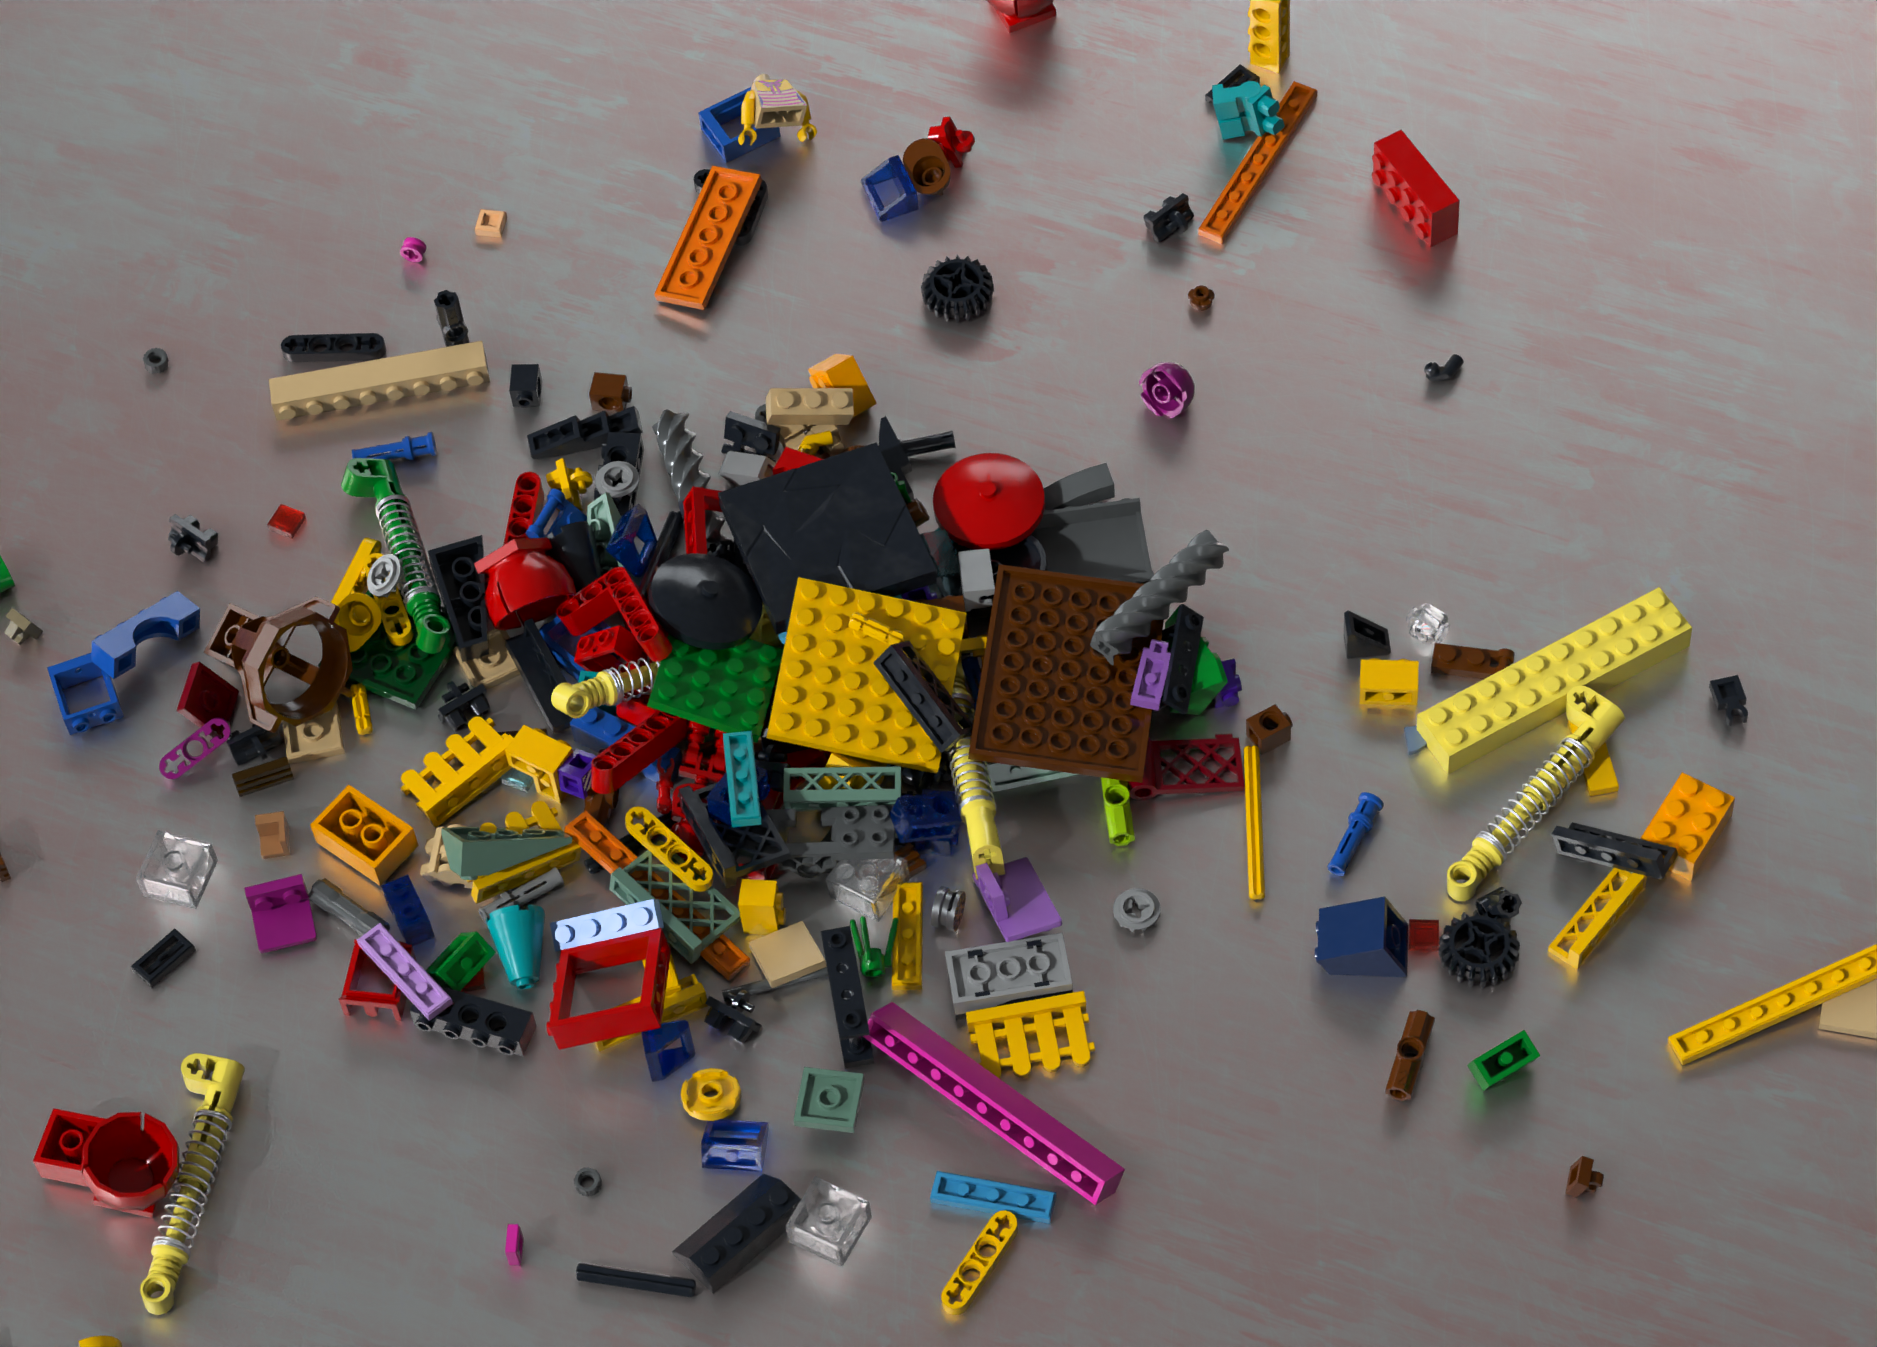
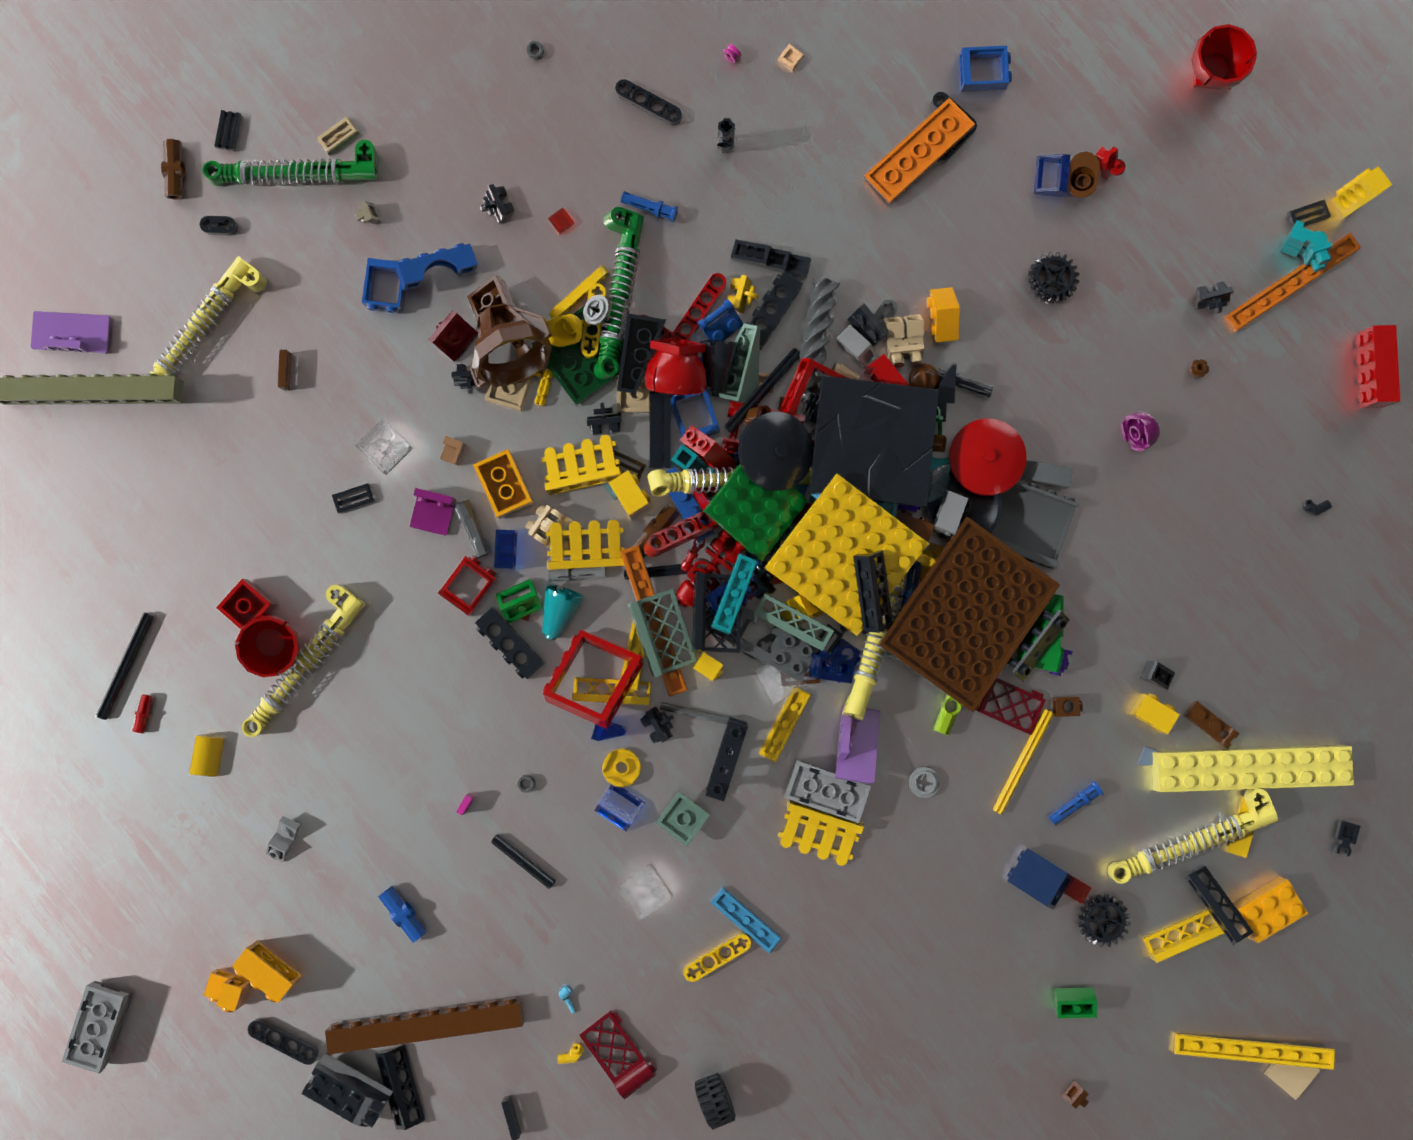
camera: 20 degrees right, 30 degrees up
magenta beam [159,717,231,779] -> none
dark brown tile [232,757,294,797] -> none
tan brick [269,341,490,420] -> none
lavender tile [357,923,453,1021] -> none
sand green wedge [441,827,572,880] -> none
black brick [509,364,542,408] -> none
light blue plate [550,899,664,952] -> none
red beam [556,567,672,662] -> none
dark purple brick [557,748,596,800] -> none
reddish brown brick [589,372,632,412] -> none
light grey gear [595,461,640,501] -> none
clear blue tile [606,504,657,577] -> none
yellow beam [625,806,713,892] -> none
black slope [672,1174,804,1294] -> none
torso [738,74,817,146] -> none
tan tile [748,921,826,988] -> none
tan brick [765,388,854,425] -> none
yellow arm [798,430,833,456] -> none
yellow axle [849,612,904,645] -> none
green plant [850,916,899,977] -> none
dark pink brick [863,1002,1125,1205] -> none
flat silver wheel [931,886,966,931] -> none
dark grey piece [1090,530,1229,665] -> none
medium lavender hinge [1130,639,1171,711] -> none
reddish brown piece [1385,1010,1435,1101] -> none
clear head [1406,603,1450,646] -> none
black piece [1475,887,1522,918] -> none

